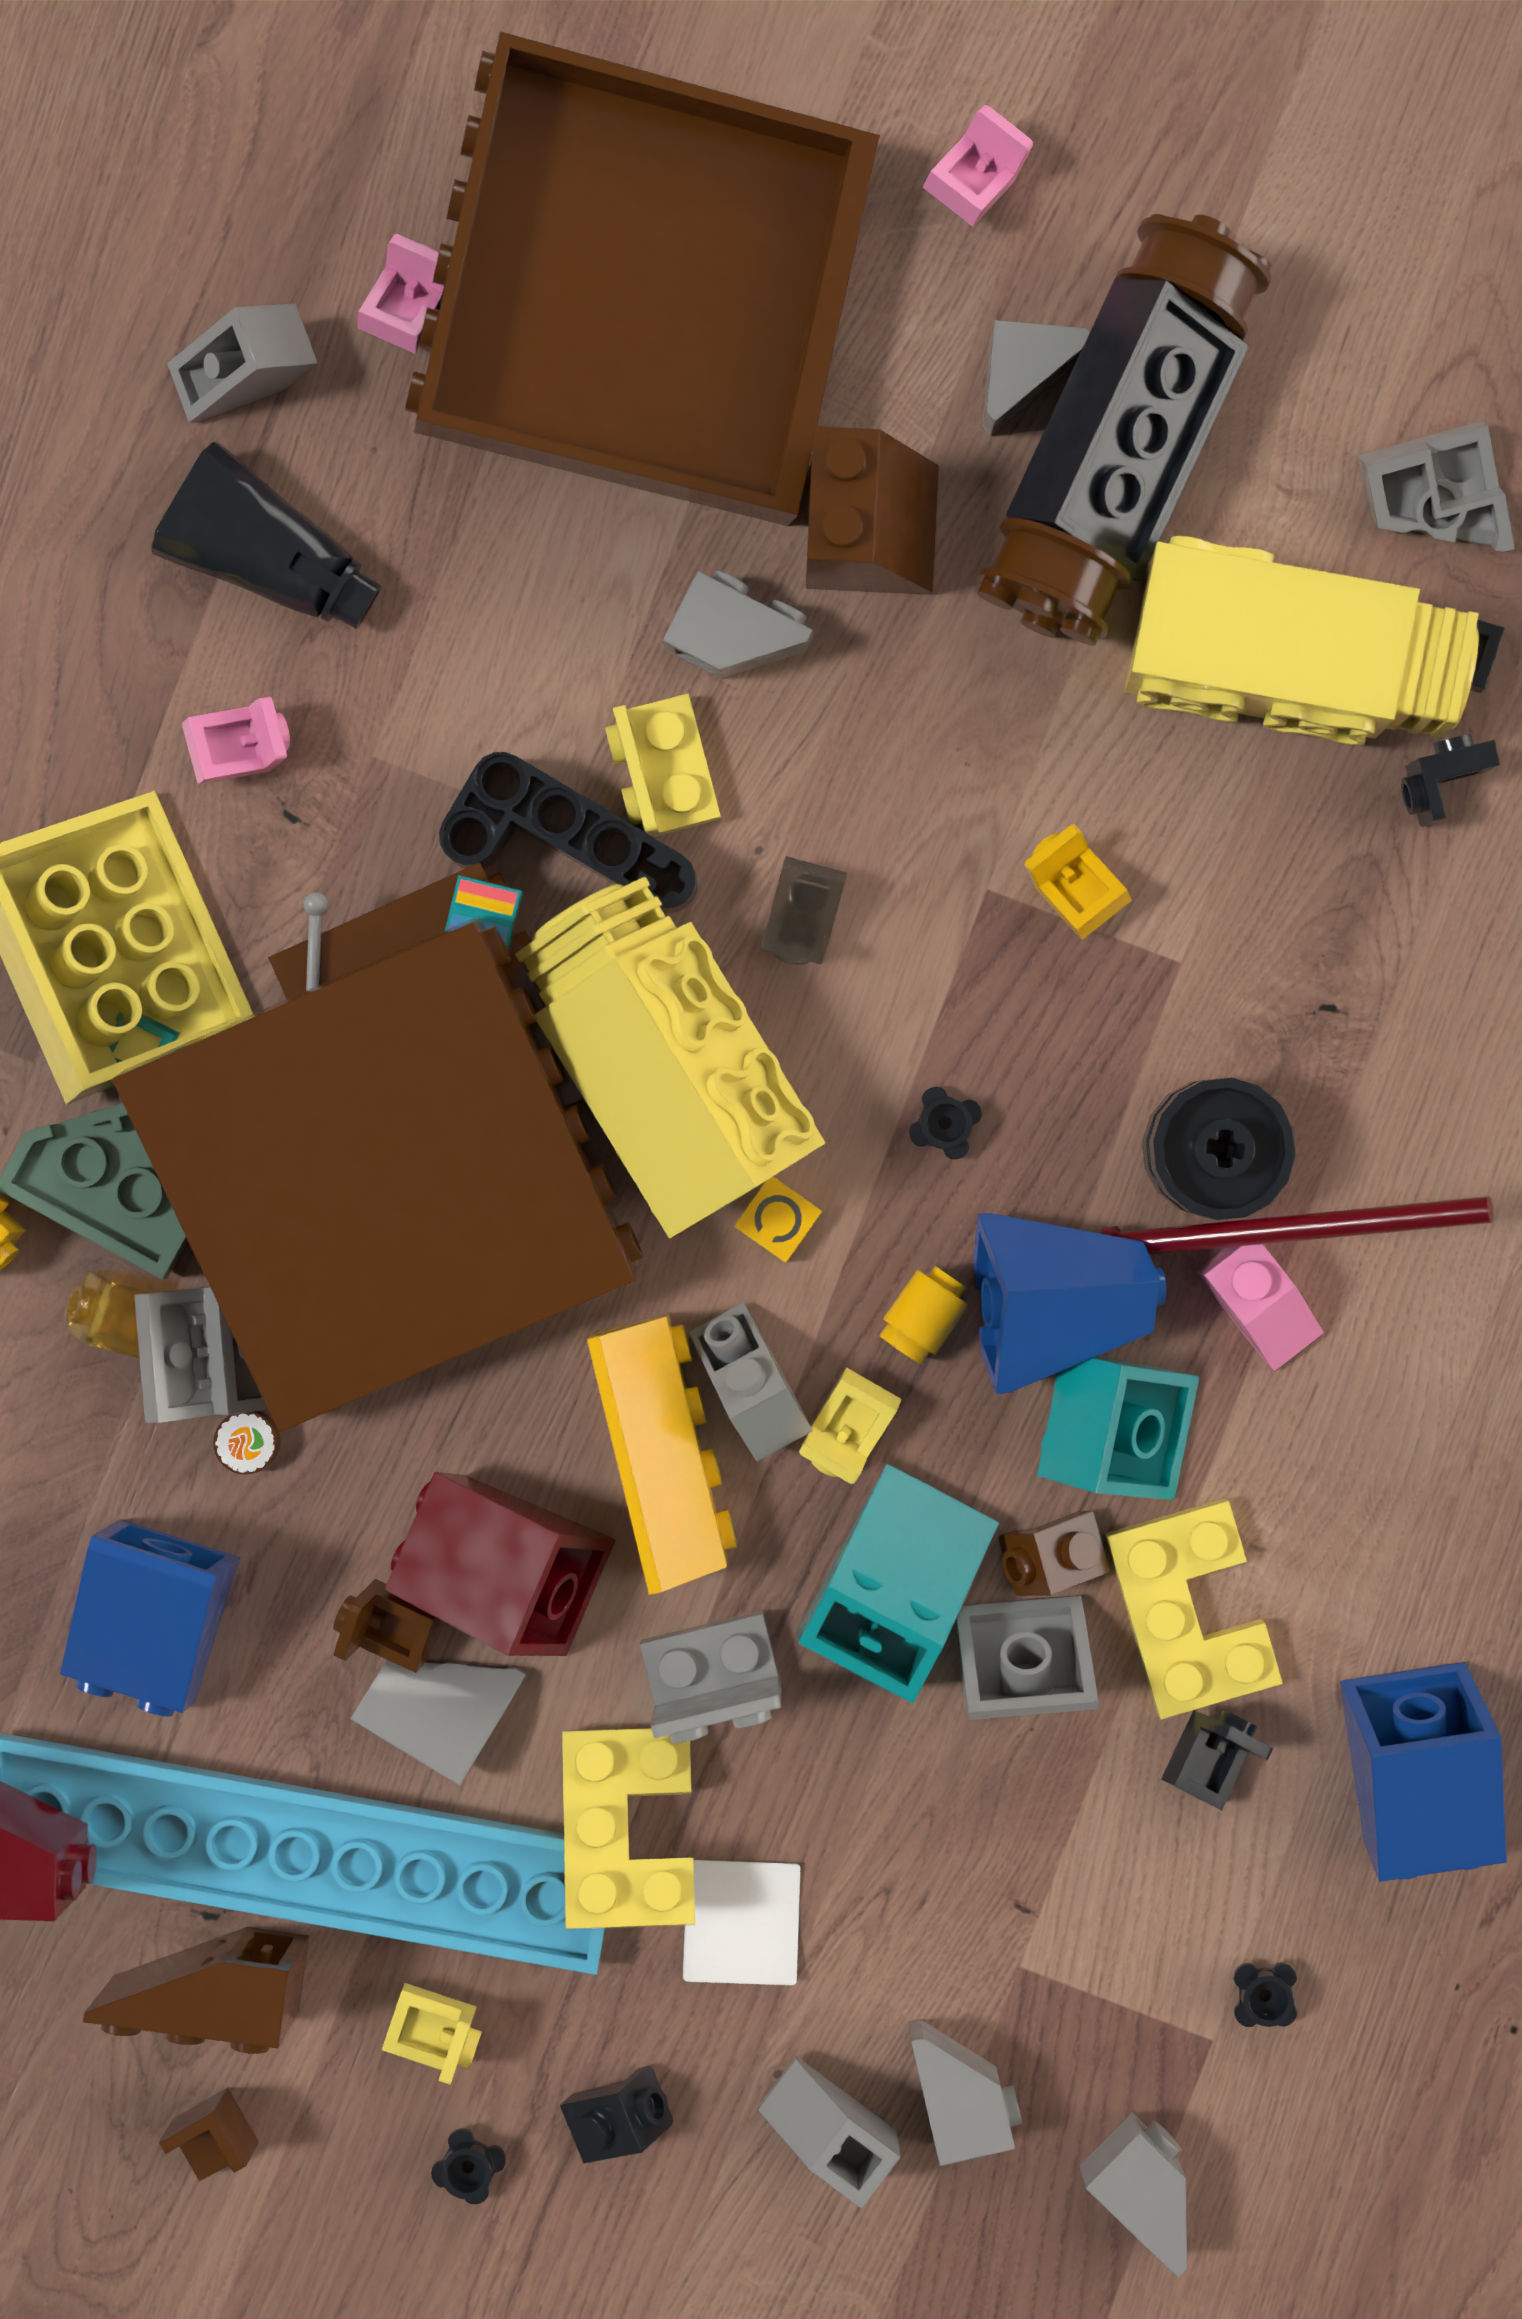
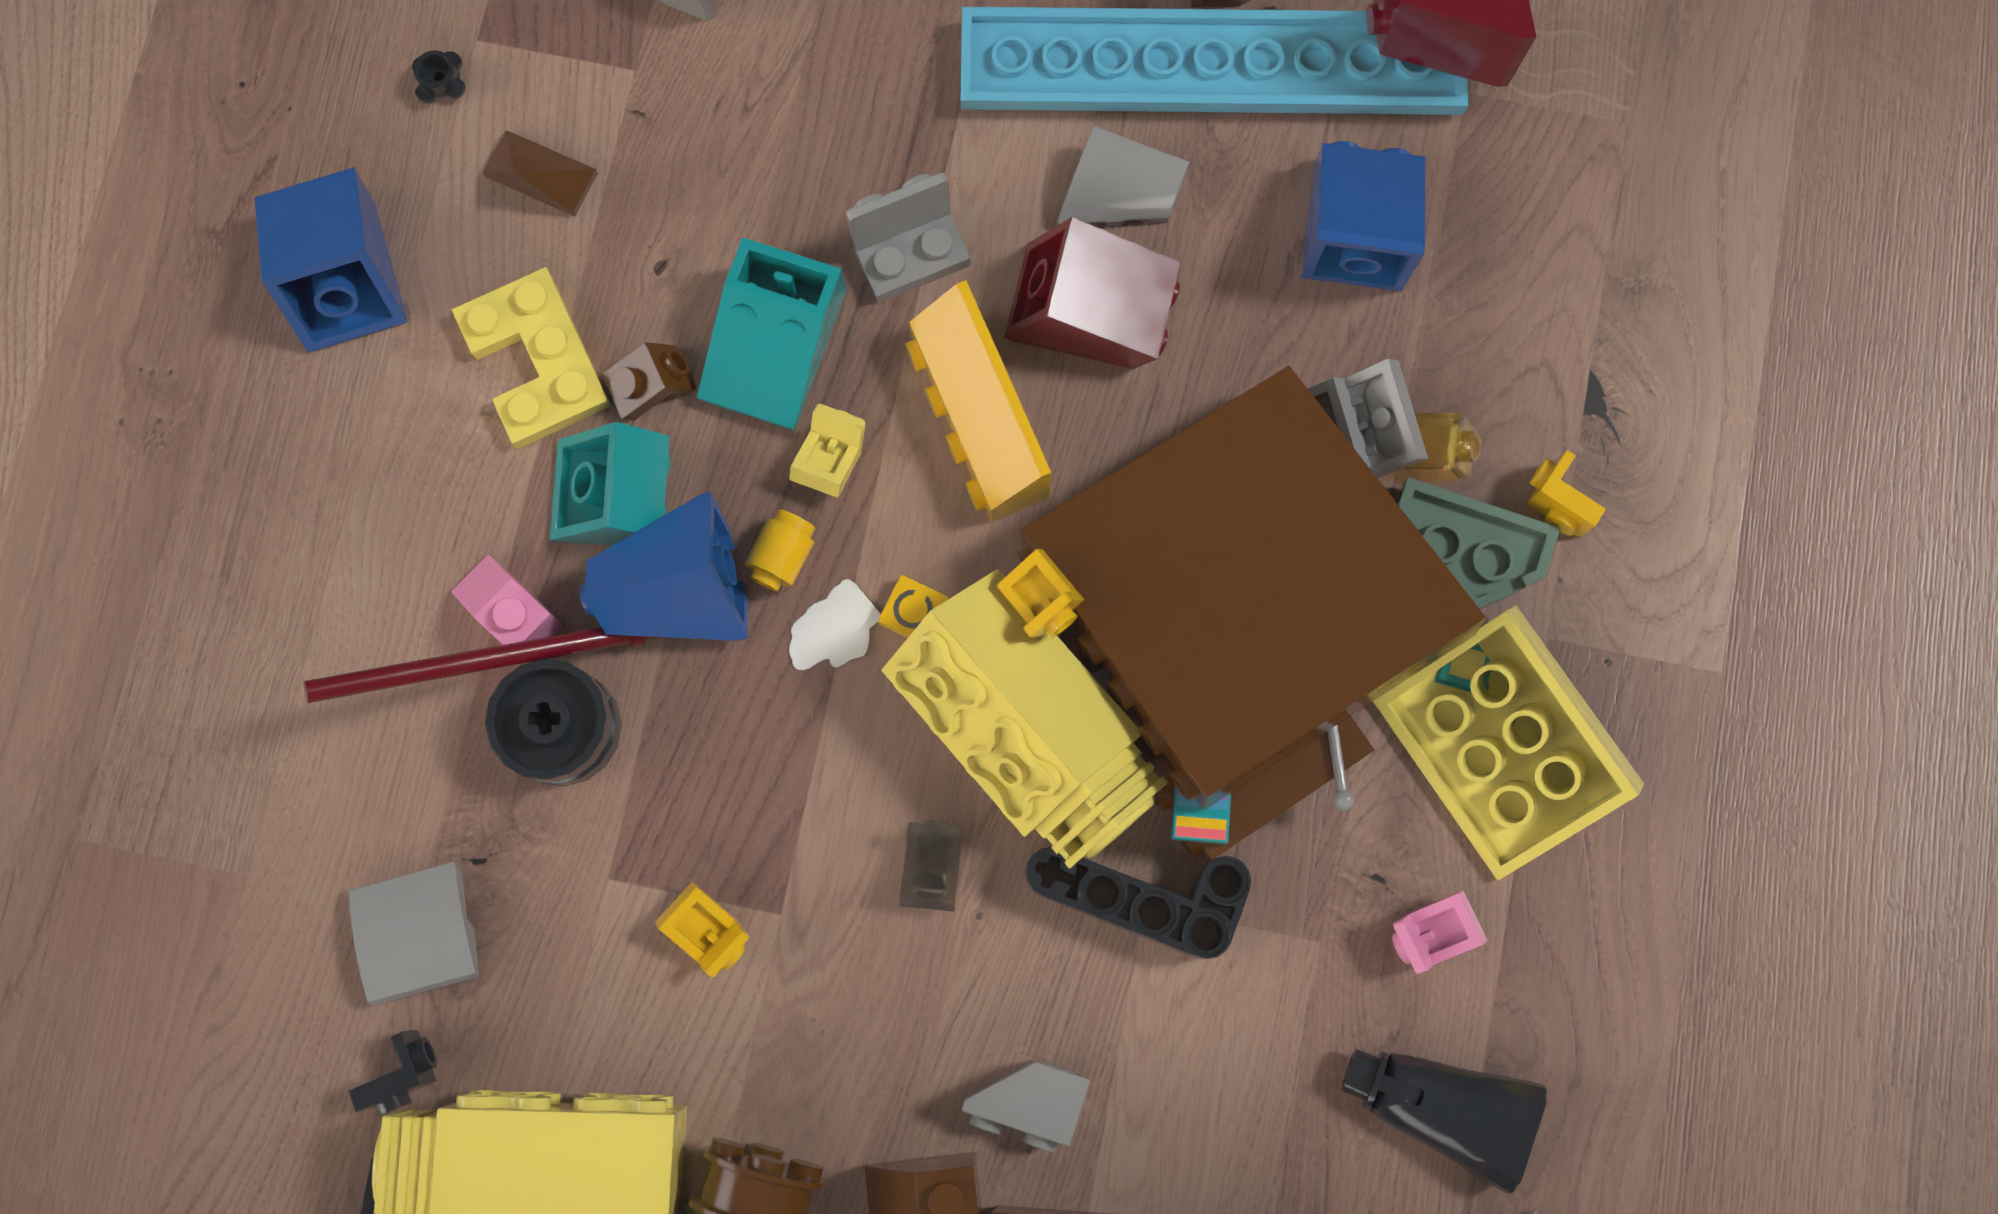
camera: 165 degrees right, 10 degrees down
tile [213,1411,281,1475] -> none
reddish brown bracket [333,1579,440,1673] -> none
light yellow plate [562,1729,695,1930] -> none
light yellow bracket [605,693,721,837] -> none
white sticker [683,1860,800,1985] -> none
light grey slope [689,1302,813,1462] -> none
black plate [909,1087,982,1159] -> none
light grey slope [956,1596,1099,1720] -> none
black bracket [1161,1709,1273,1811] -> none
none -> light grey slope [348,862,479,1006]
none -> reddish brown slope [483,130,598,216]
none -> white sticker [789,579,881,670]
none -> yellow bracket [996,549,1084,638]

